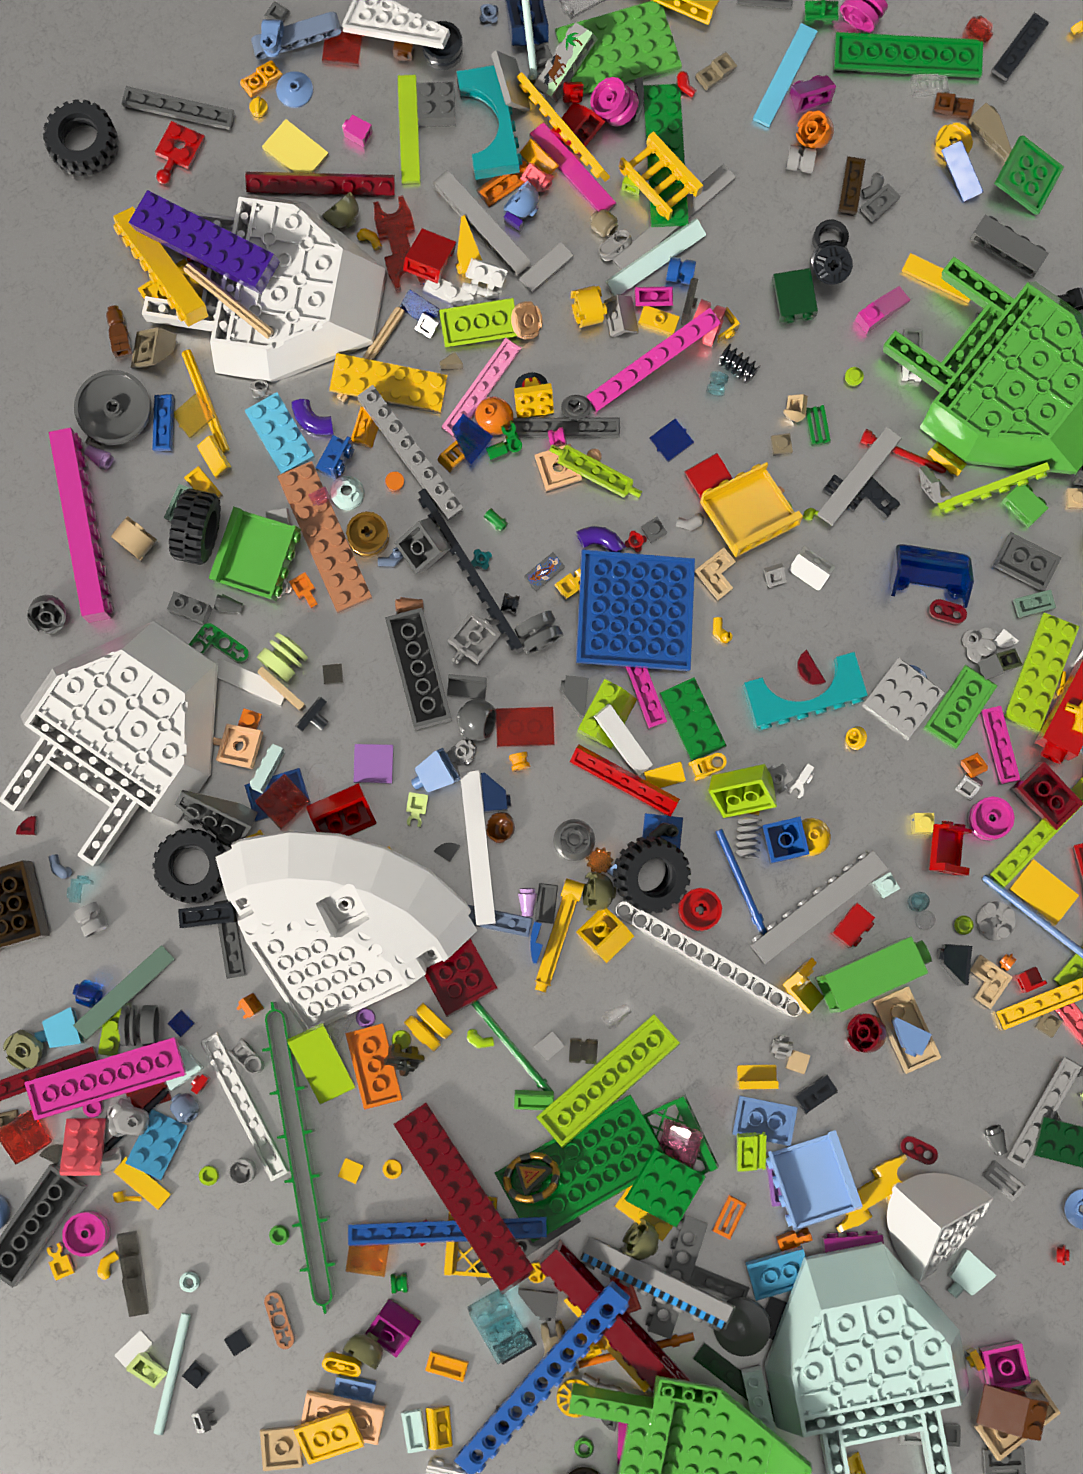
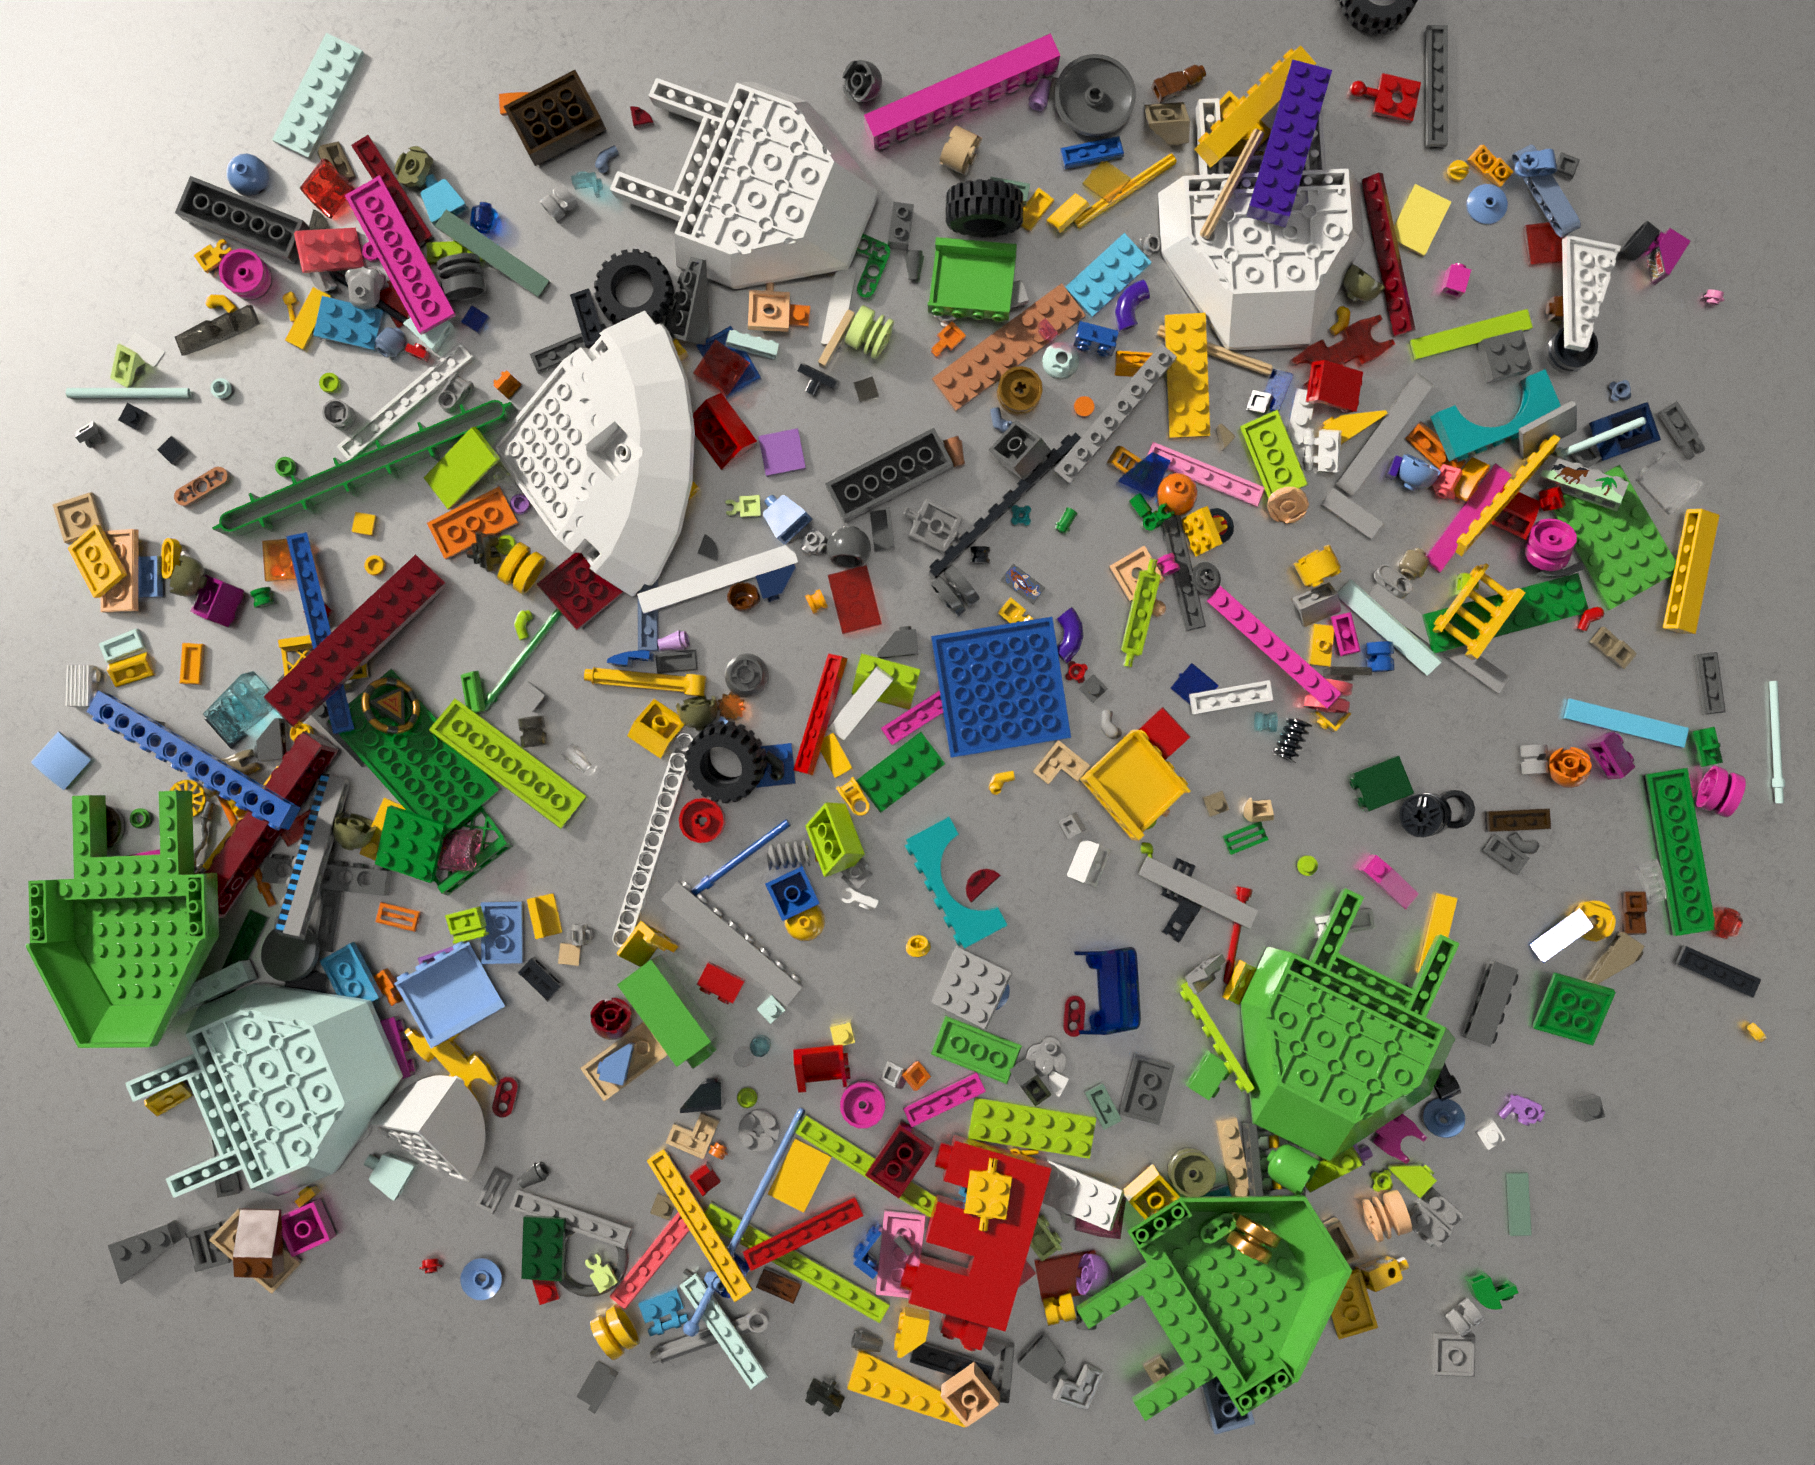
camera: 80 degrees right, 5 degrees up
none -> white plate [1189,680,1273,714]

